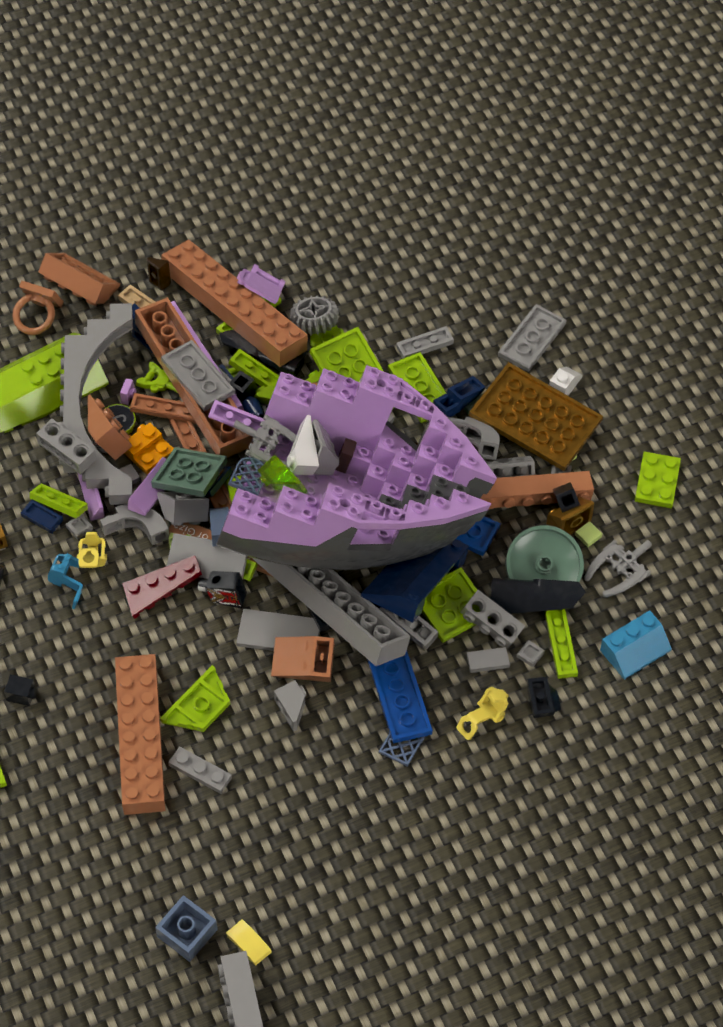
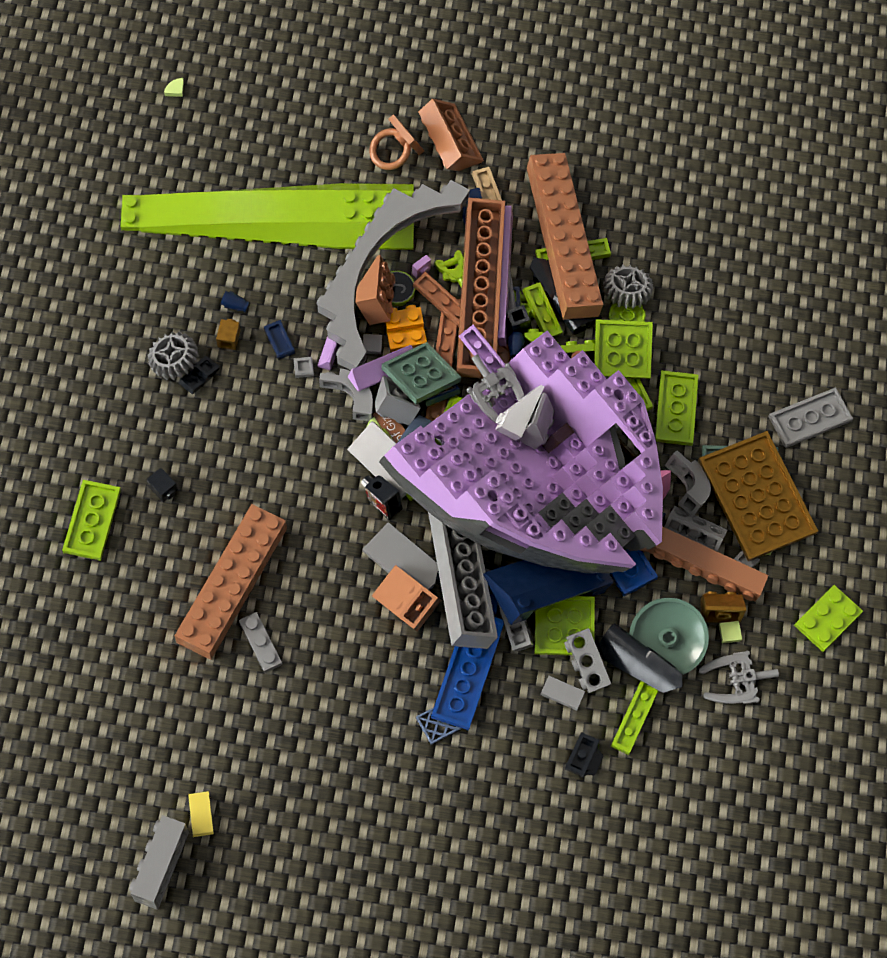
camera: 30 degrees right, 10 degrees up
lime plate [29,483,88,518] -> none
light grey brick [36,419,96,475] -> none
dark azure piece [48,553,83,609] -> none
light yellow piece [77,532,107,568] -> none
wing [122,555,202,619] -> none
dark brown slope [147,257,171,291] -> none
sand blue brick [155,895,218,962] -> none
lime wing [160,665,230,732] -> none
light grey tile [161,340,235,411] -> none
sand blue window [228,457,268,496] -> none
lavender piece [237,264,286,304] -> none
clear neon green slope [257,455,308,494] -> none
light grey slope [274,680,307,732] -> none
light grey plate [396,326,454,359] -> none
dark blue slope [433,376,486,417] -> none
light yellow piece [456,687,509,740] -> none
light grey tile [517,640,545,667] -> none
white slope [549,367,583,396] -> none
black brick [553,482,580,513] -> none
dark azure slope [600,610,672,679] -> none

